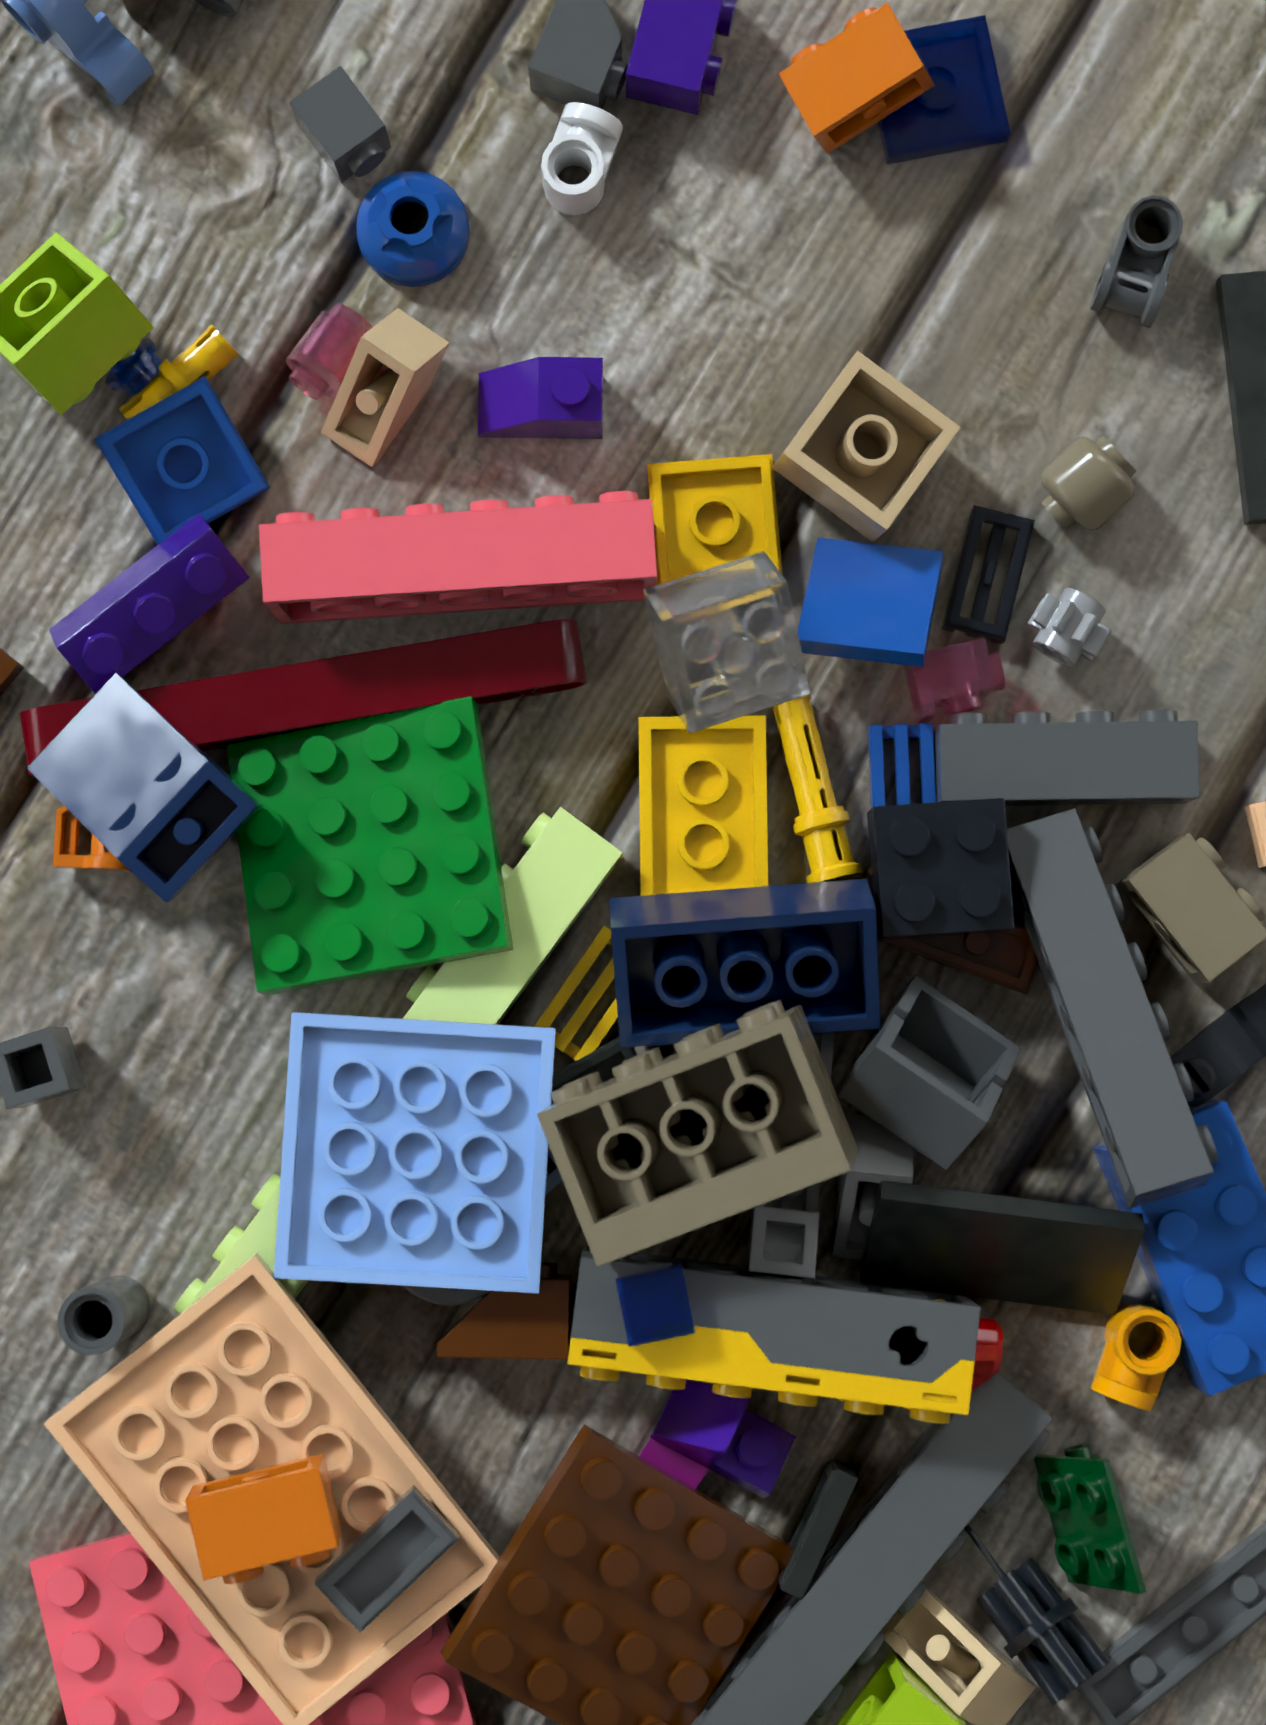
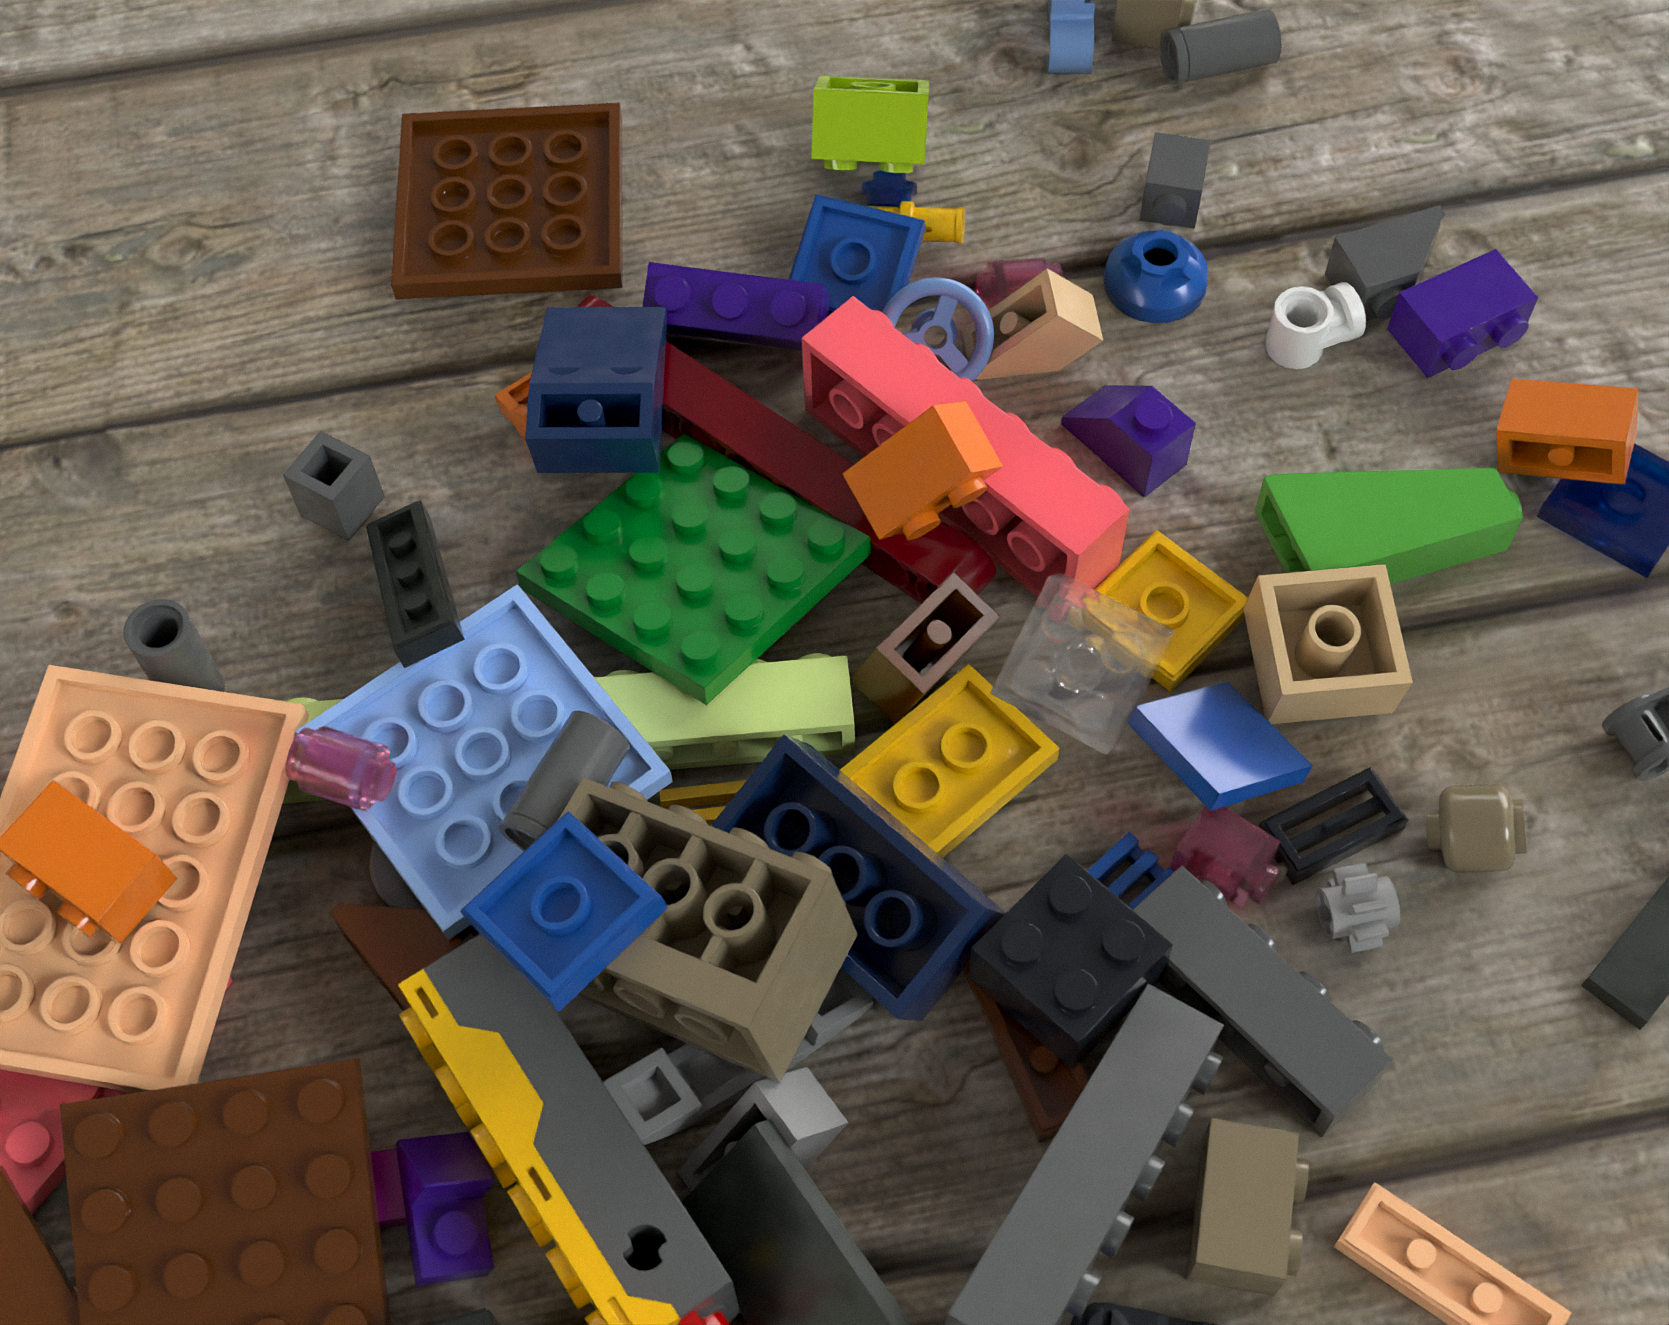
camera: 50 degrees right, 25 degrees down
dark grey tile [314,1485,459,1633] -> none
clear blue tile [615,1264,695,1347] -> none
yellow pin [770,691,864,883] -> none
dark grey piece [838,975,1021,1170] -> none
none -> clear pink brick [286,726,396,811]
none -> pearl dark grey tile [366,501,465,668]
none -> blue tile [460,811,668,1012]
none -> dark grey pin [499,711,630,851]
none -> orange brick [843,401,1003,540]
none -> reddish brown brick [850,572,1000,724]
none -> medium blue piece [882,277,994,381]
none -> bright green slope [1255,468,1523,585]

